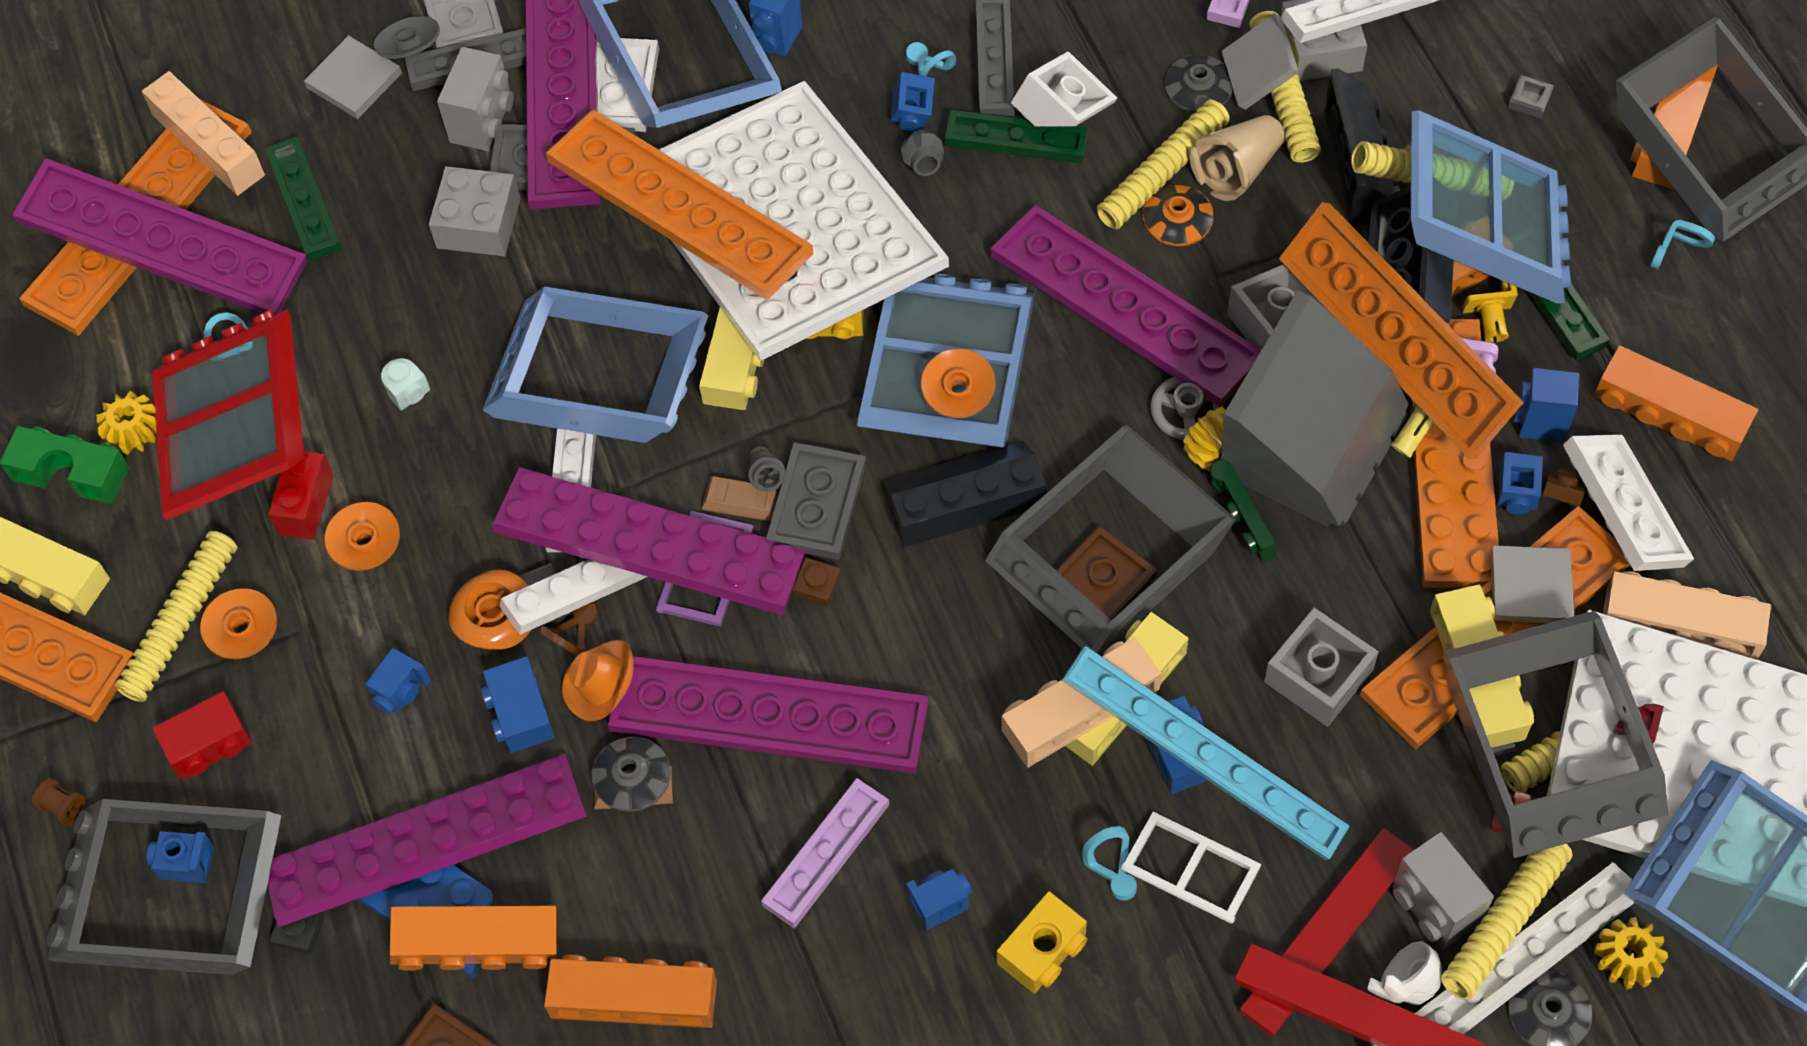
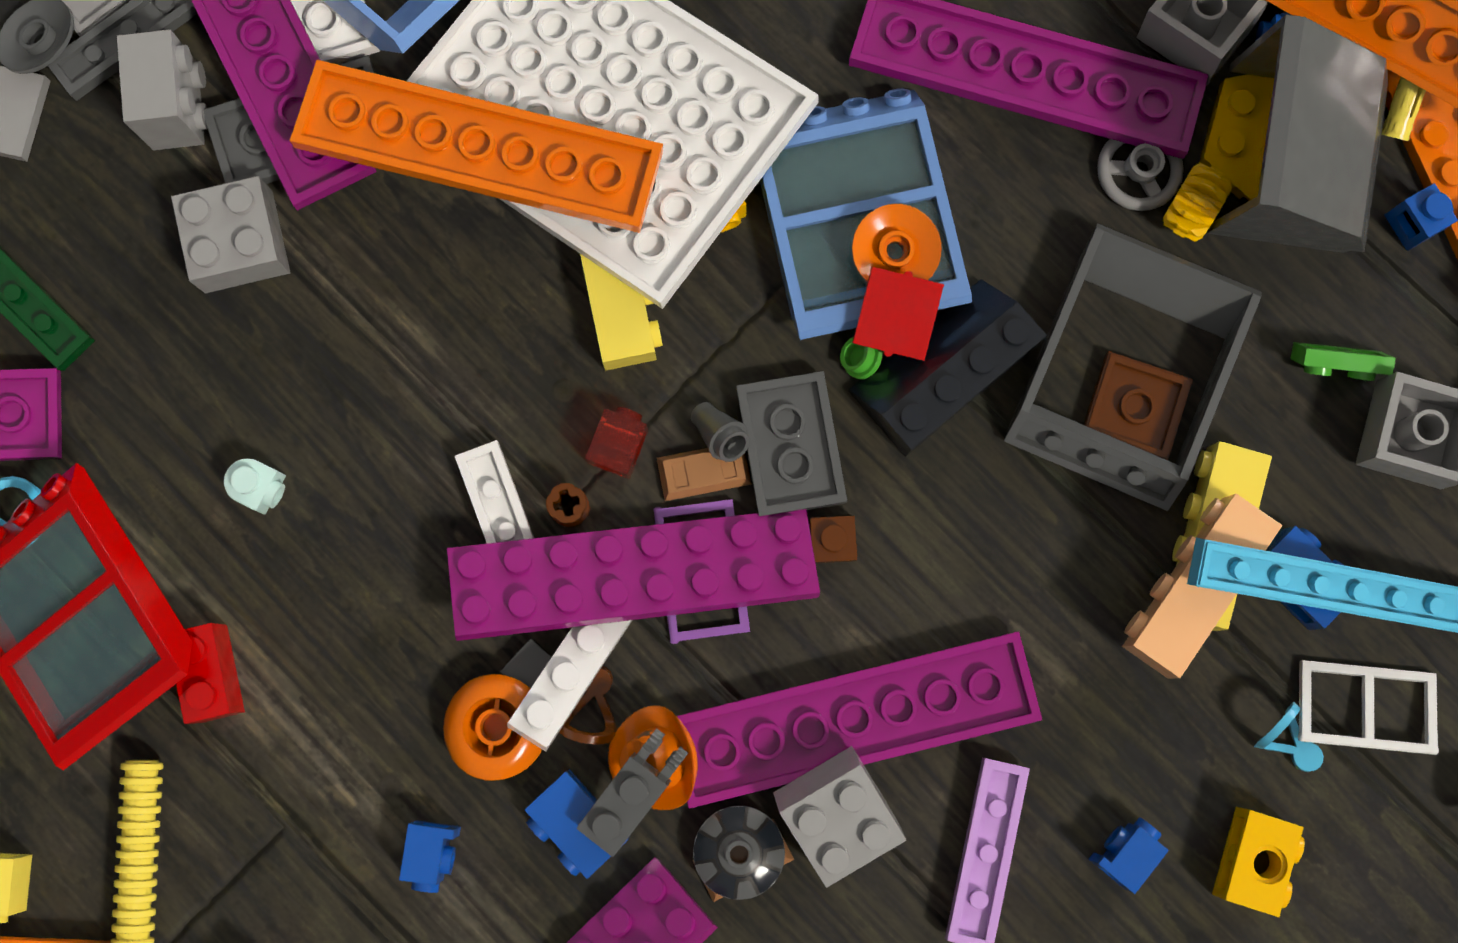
camera: 30 degrees left, 20 degrees up
orange dish [200,589,277,659] -> none
orange dish [325,502,400,571] -> none
medium blue window [483,287,708,443] -> none
dark green plate [1211,460,1276,563] -> none
none -> reddish brown bush [546,483,590,527]
none -> dark grey hinge [576,728,688,857]
none -> clear red brick [585,406,648,480]
none -> light grey brick [773,746,906,888]
none -> bright green plate [840,337,883,379]
none -> red piece [852,266,944,361]
none -> bright green plate [1290,342,1396,381]
none -> blue brick [1384,183,1458,251]

